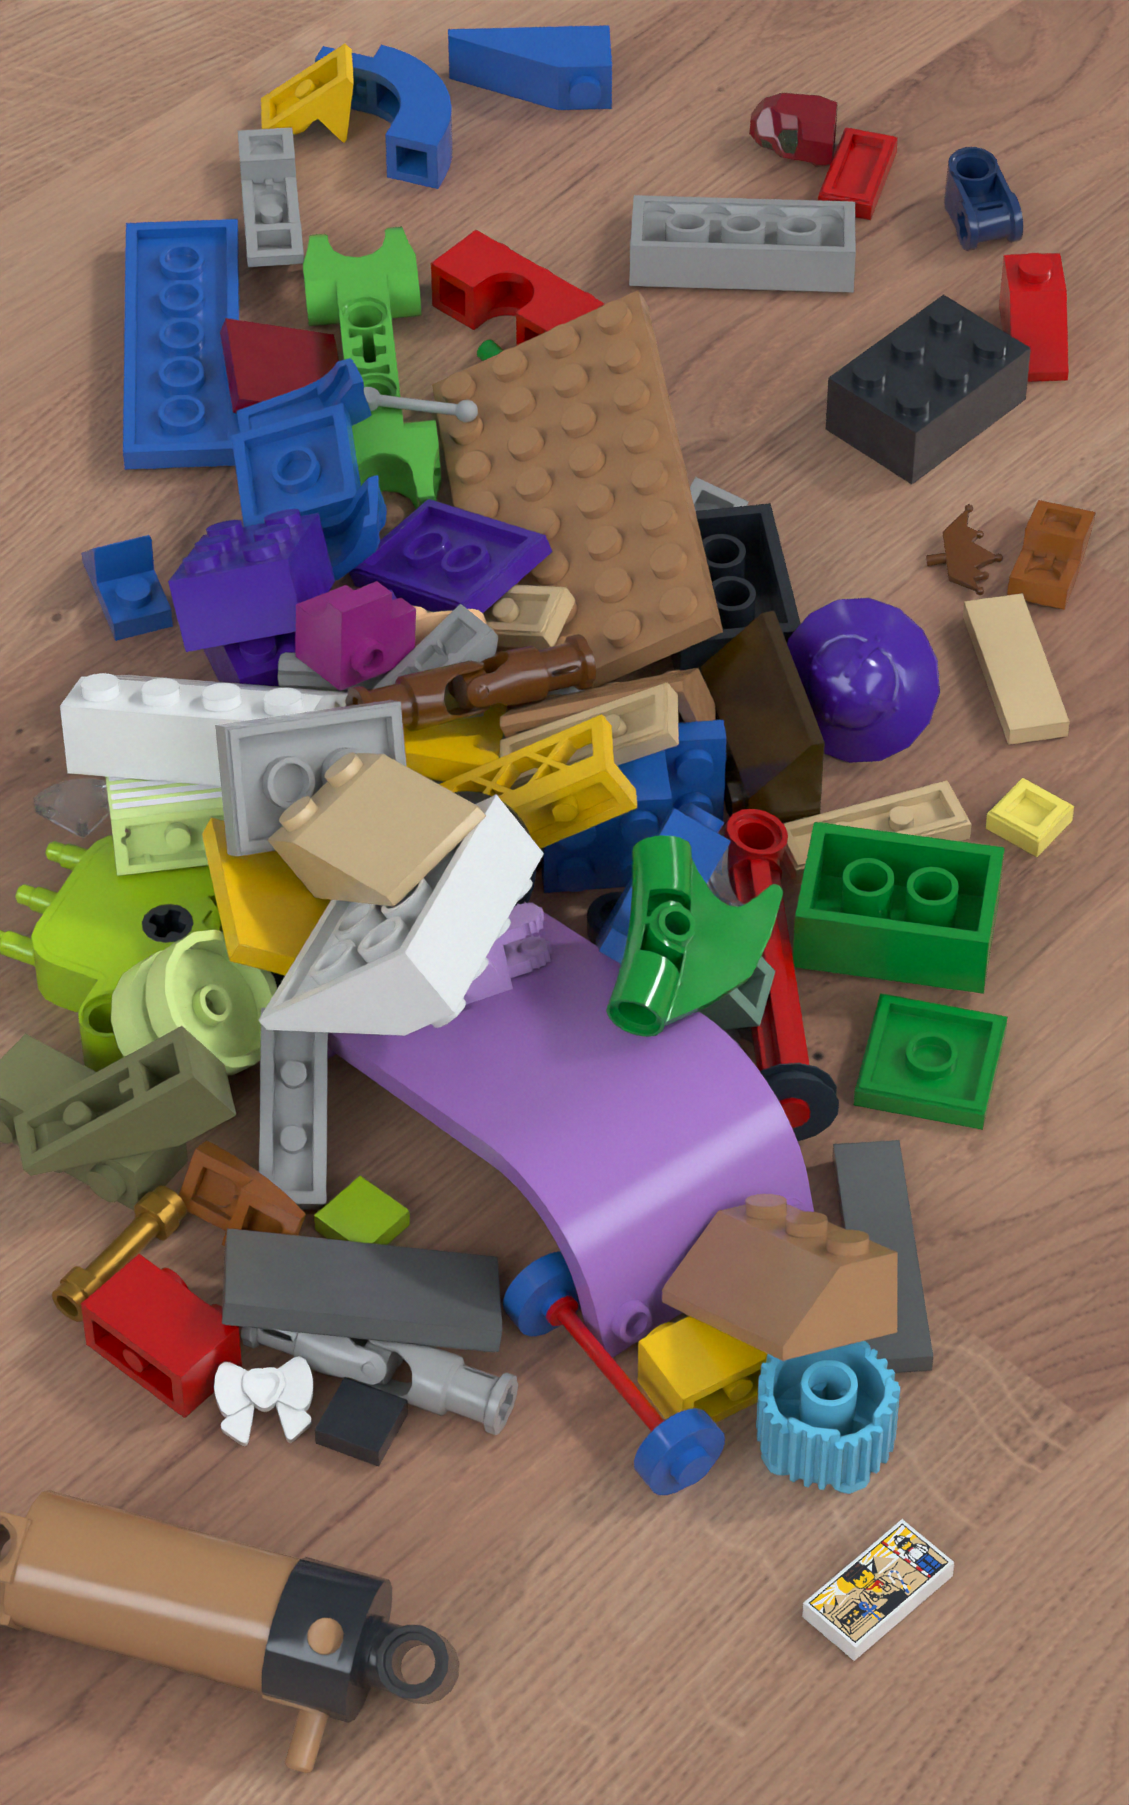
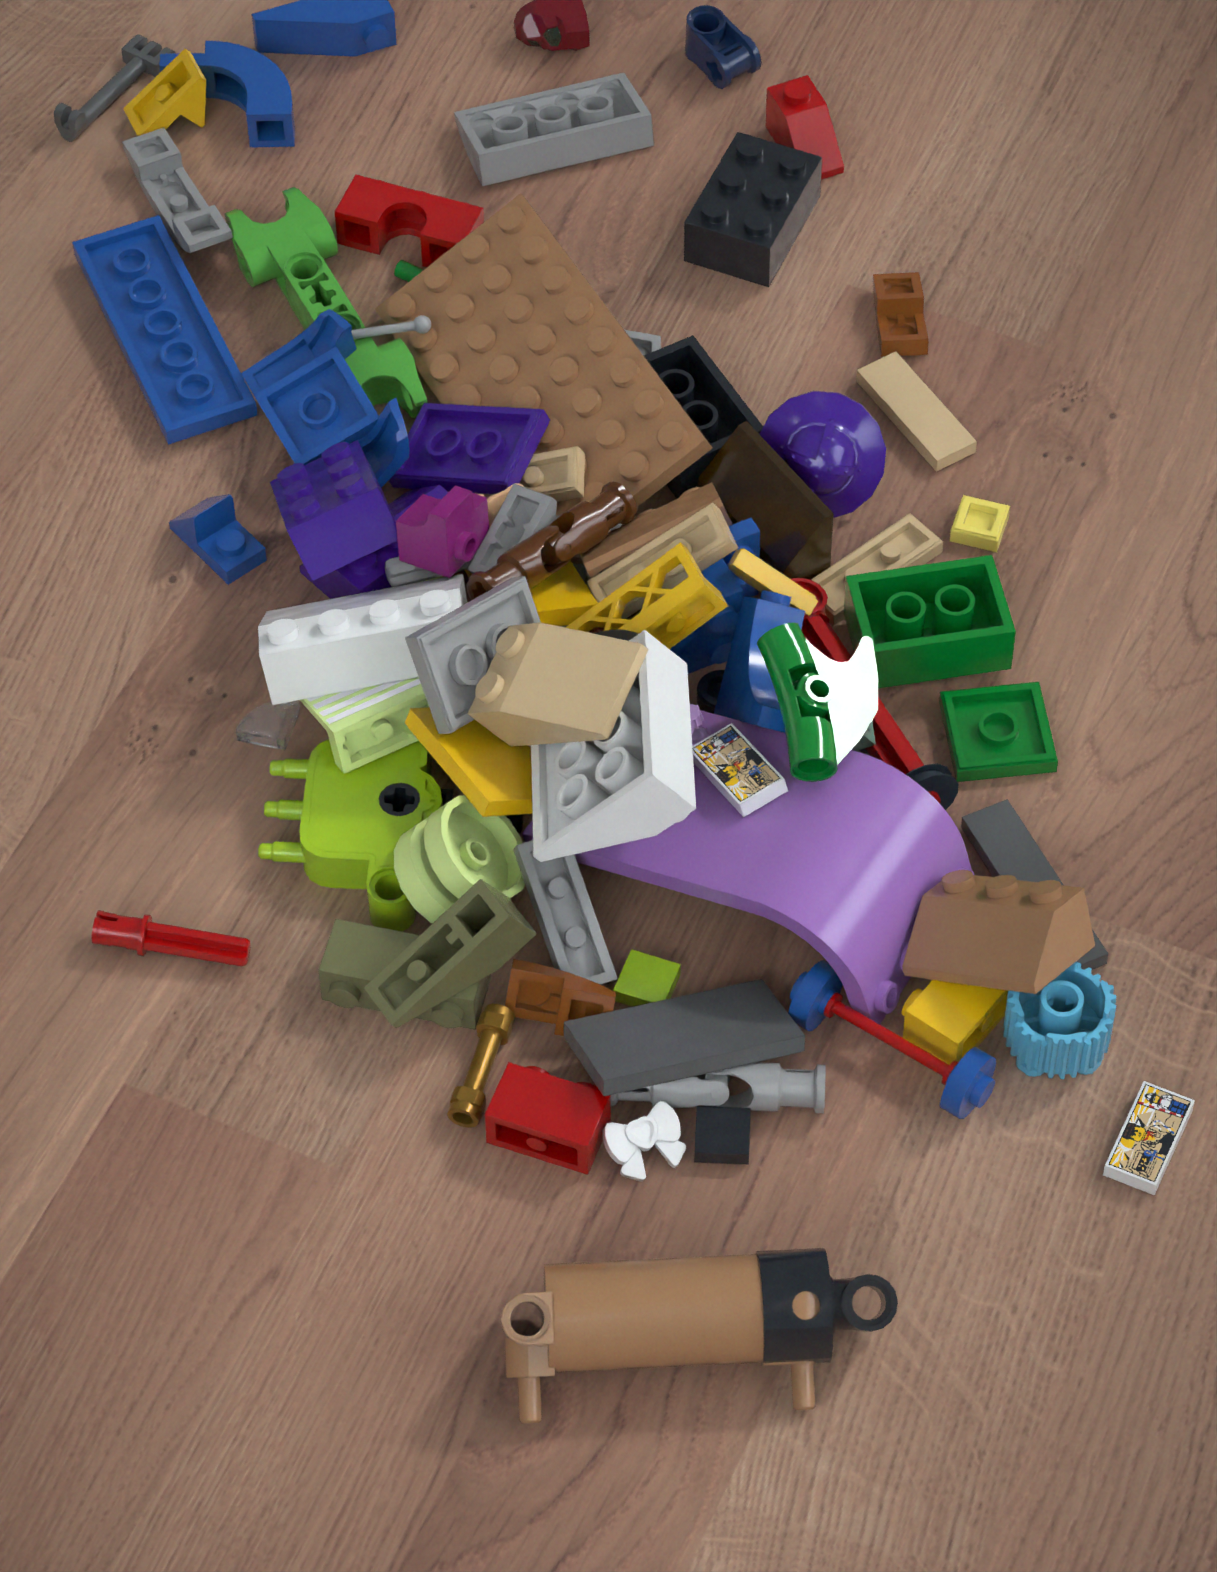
camera: 20 degrees left, 5 degrees up
dark red tile [220,318,339,414] -> none
red tile [818,128,898,220] -> none
reddish brown piece [926,504,1003,596] -> none
none -> dark grey hinge [54,34,176,142]
none -> tile [692,723,788,817]
none -> yellow tile [728,548,818,616]

